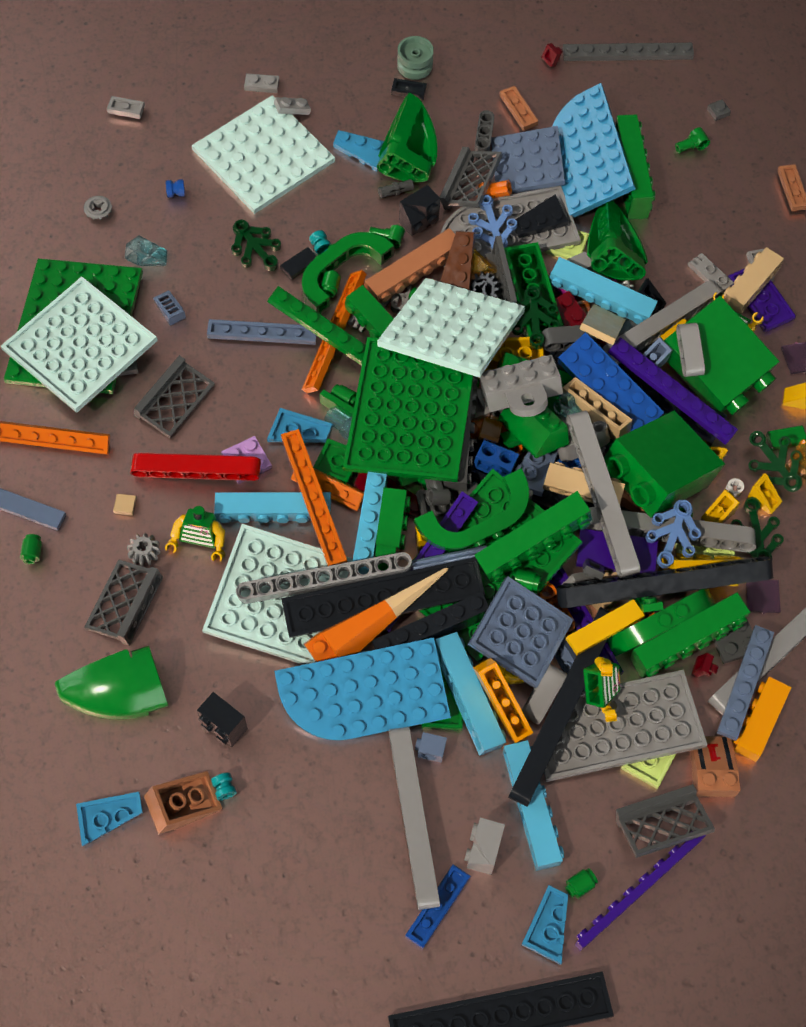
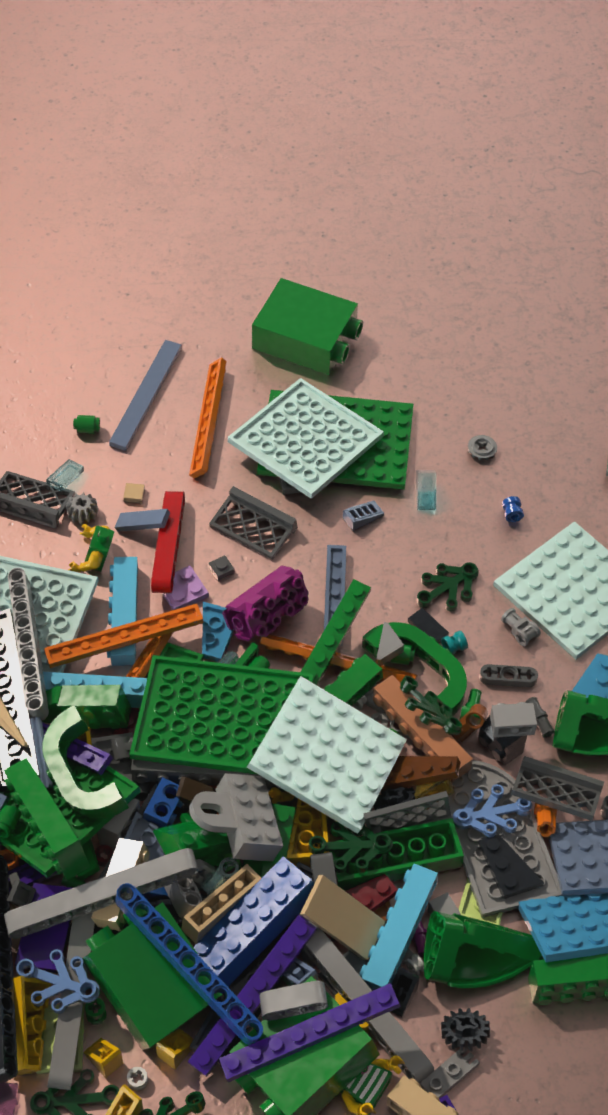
camera: 90 degrees right, 10 degrees down
none -> clear light blue tile [46,459,84,491]
none -> sand blue tile [114,509,170,532]
none -> blue beam [115,883,263,1045]
none -> dark grey plate [208,555,235,581]
none -> dark purple plate [219,983,401,1082]
none -> magenta brick [222,565,309,642]
none -> light grey slope [376,622,404,666]
none -> dark green plant [400,675,462,735]
none -> black gear [441,1008,490,1052]
none -> dark orange piece [452,704,488,742]
none -> dark grey beam [479,664,538,687]
none -> light grey brick [490,702,537,737]
none -> light grey connector [501,608,541,646]

